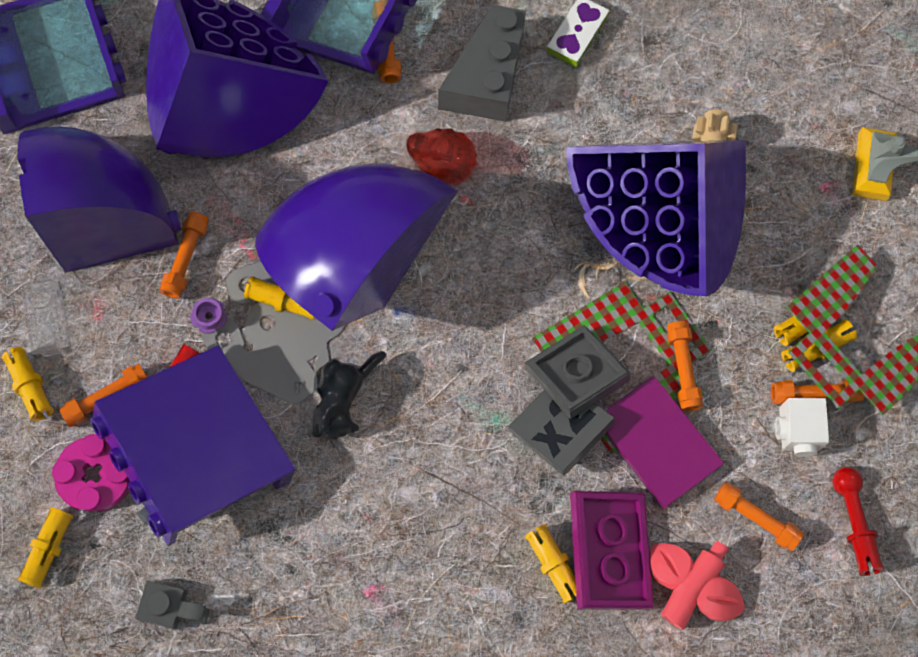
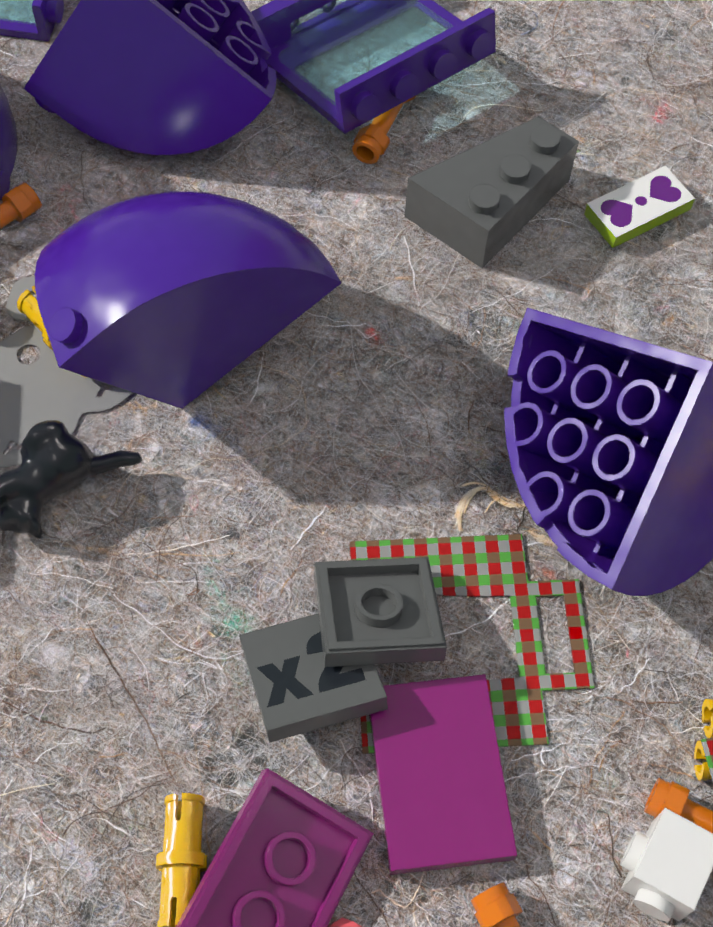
camera: 30 degrees right, 10 degrees down
clear red hair [406,128,478,186] -> none
orange bar [667,321,703,412] -> none

